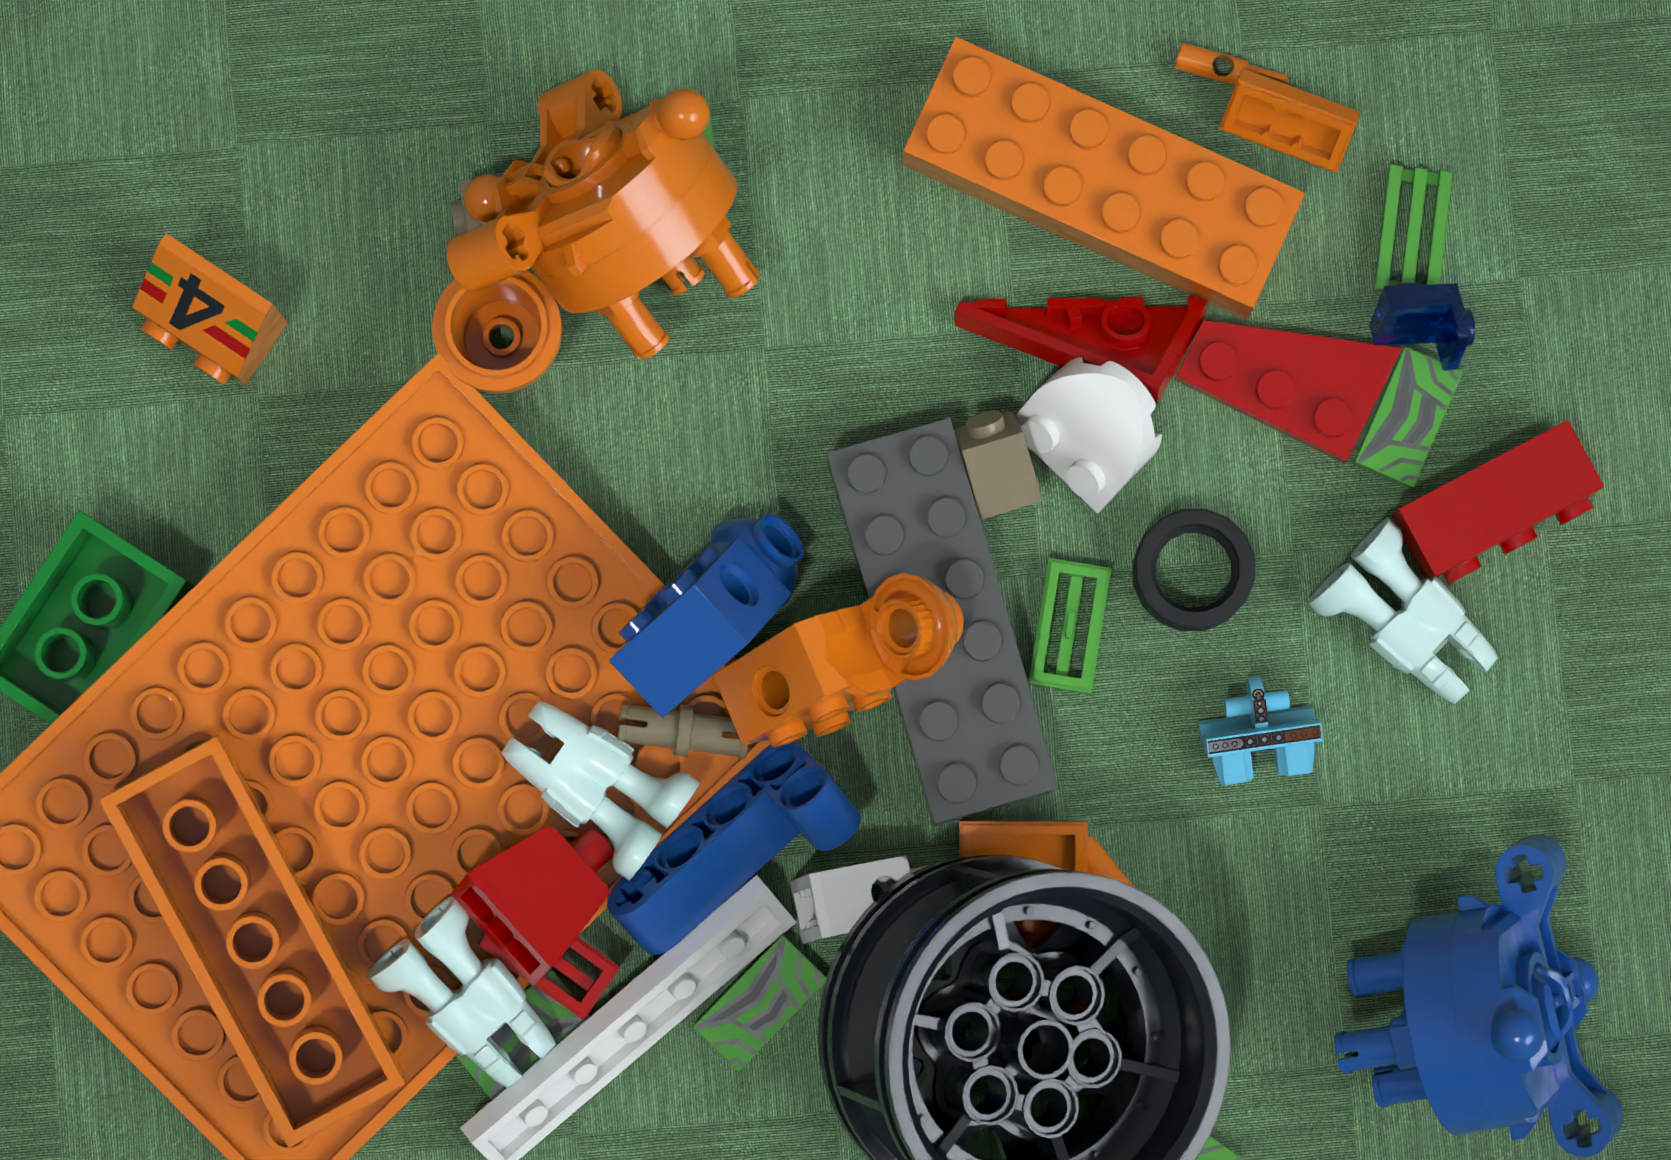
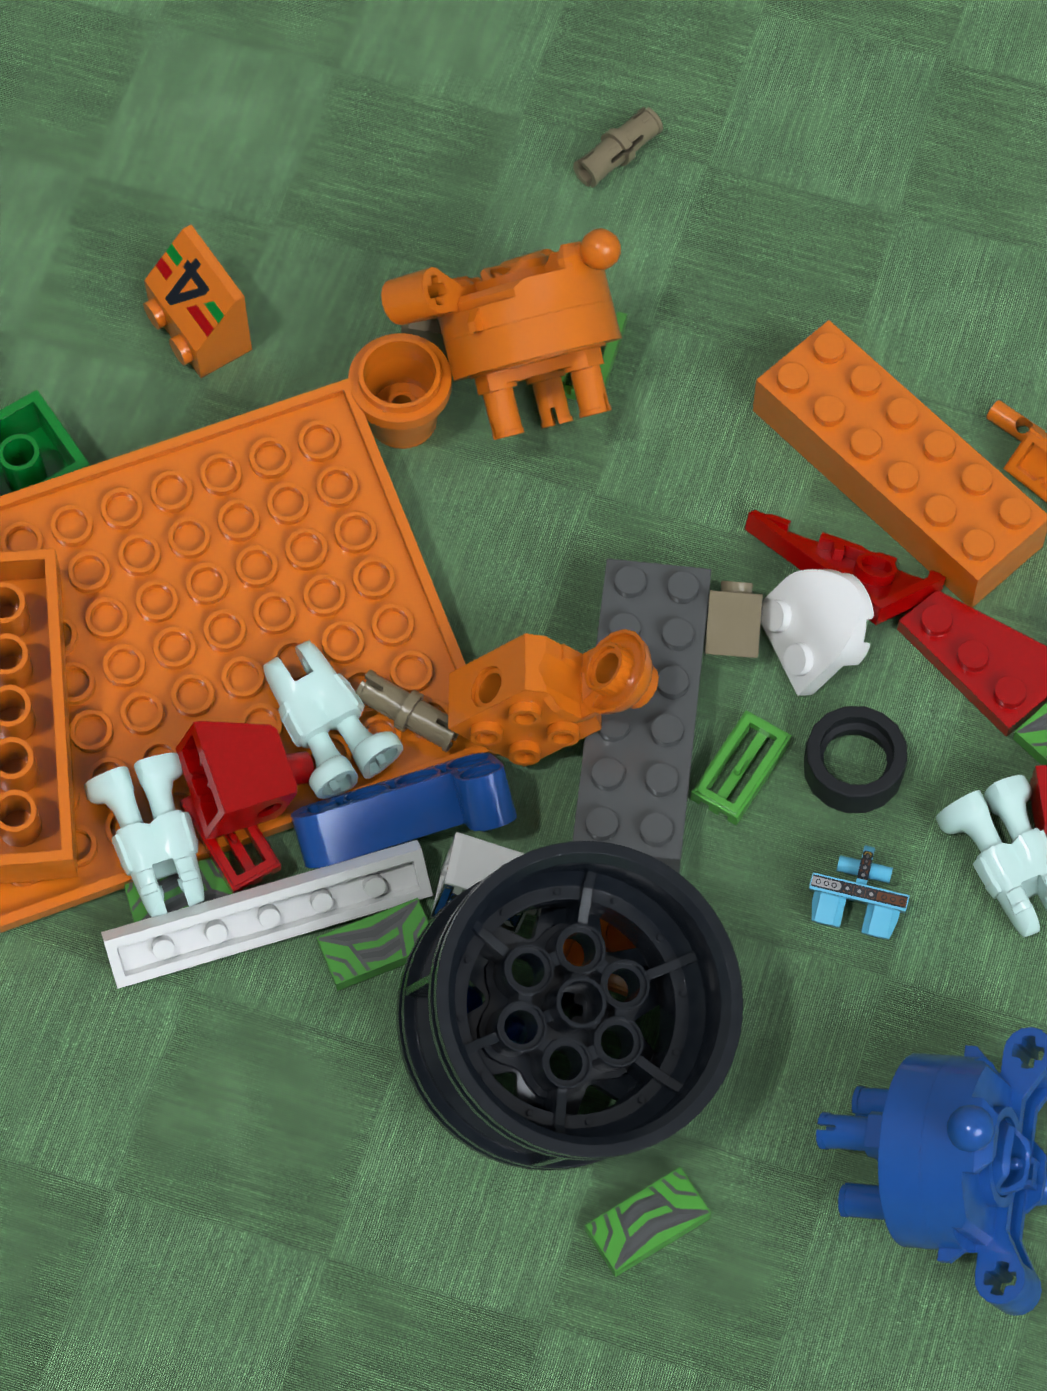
camera: 25 degrees right, 20 degrees down
blue brick [609,514,804,718] -> none

